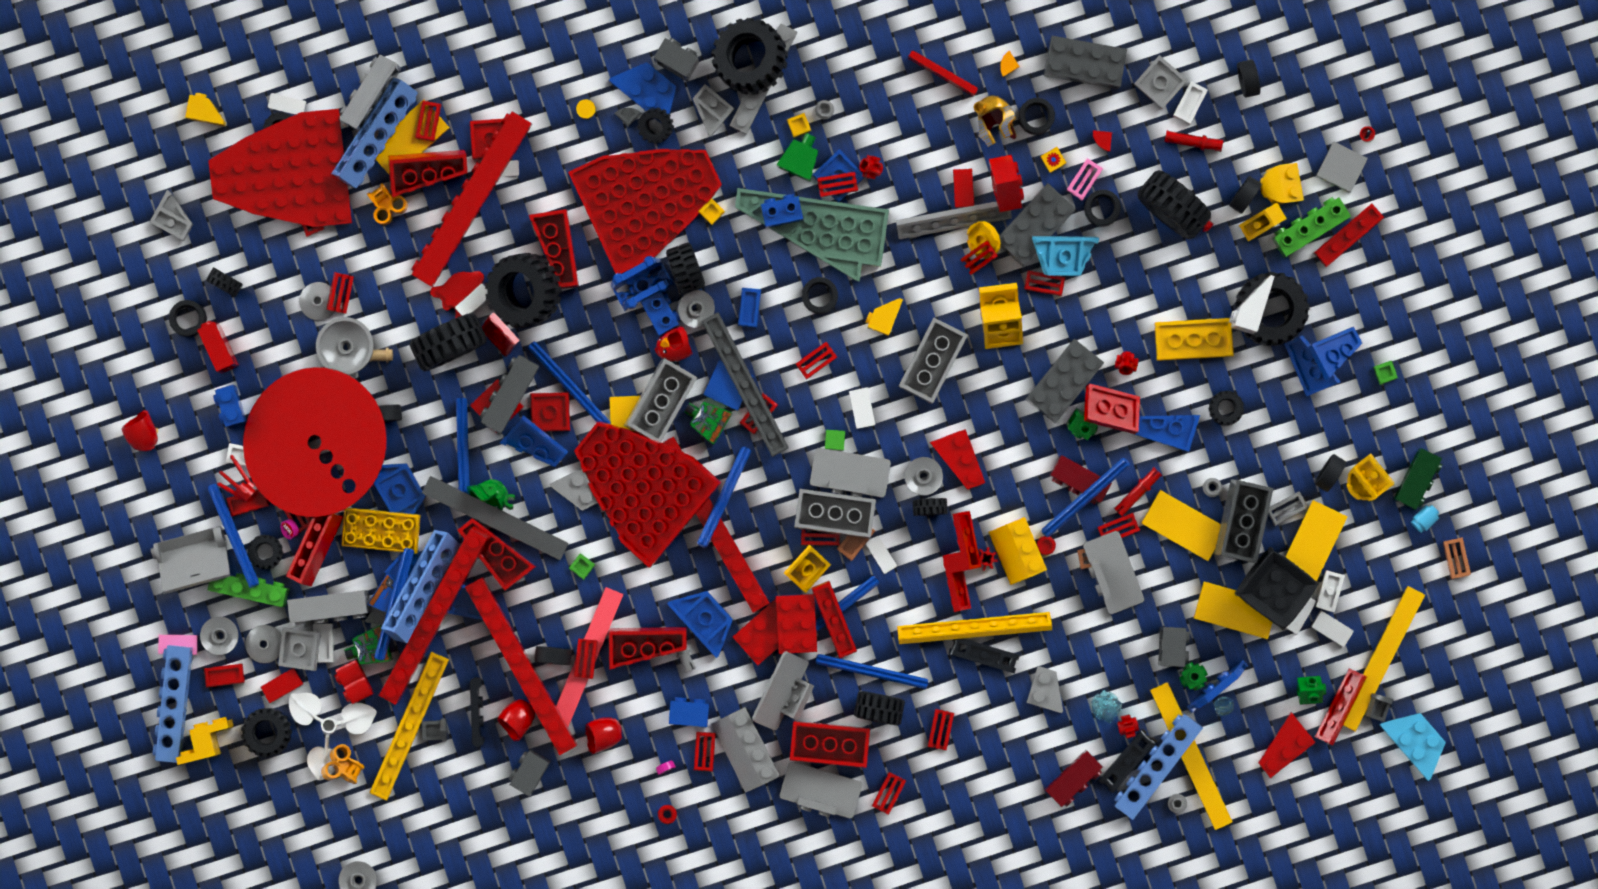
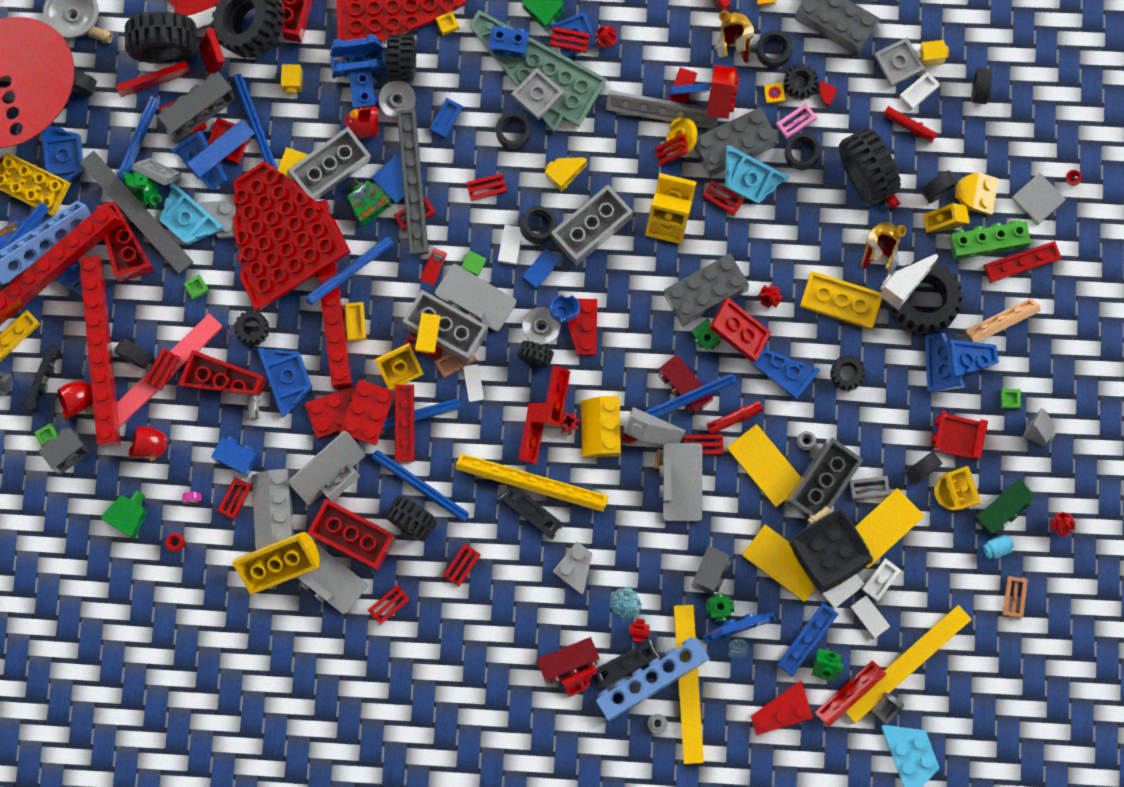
camera: 30 degrees right, 10 degrees down
none -> bright green tile [34,423,57,445]
none -> green torso [101,490,147,539]
none -> red tile [116,61,192,97]
none -> light grey tile [132,158,181,185]
none -> medium azure wing [159,183,225,245]
none -> blue tile [186,119,255,179]
none -> yellow brick [232,532,320,595]
none -> black tyre [234,310,270,346]
none -> yellow brick [281,64,303,94]
none -> yellow tile [344,302,367,342]
none -> yellow tile [415,313,441,354]
none -> red sticker [421,248,447,285]
none -> light grey plate [511,68,564,120]
none -> black tyre [519,206,557,244]
none -> blue tile [522,248,561,289]
none -> blue hair [549,295,580,323]
none -> red tile [561,665,597,697]
none -> light grey slope [623,407,686,445]
none -> blue tile [670,83,710,96]
none -> blue tile [776,603,839,677]
none -> black tyre [783,64,818,100]
none -> tan pin [807,506,831,525]
none -> piece [861,222,906,272]
none -> yellow brick [919,40,949,66]
none -> red panel [930,411,988,461]
none -> light nougat tile [964,298,1041,342]
none -> light grey slope [1023,408,1055,447]
none -> red gear [1050,512,1075,536]

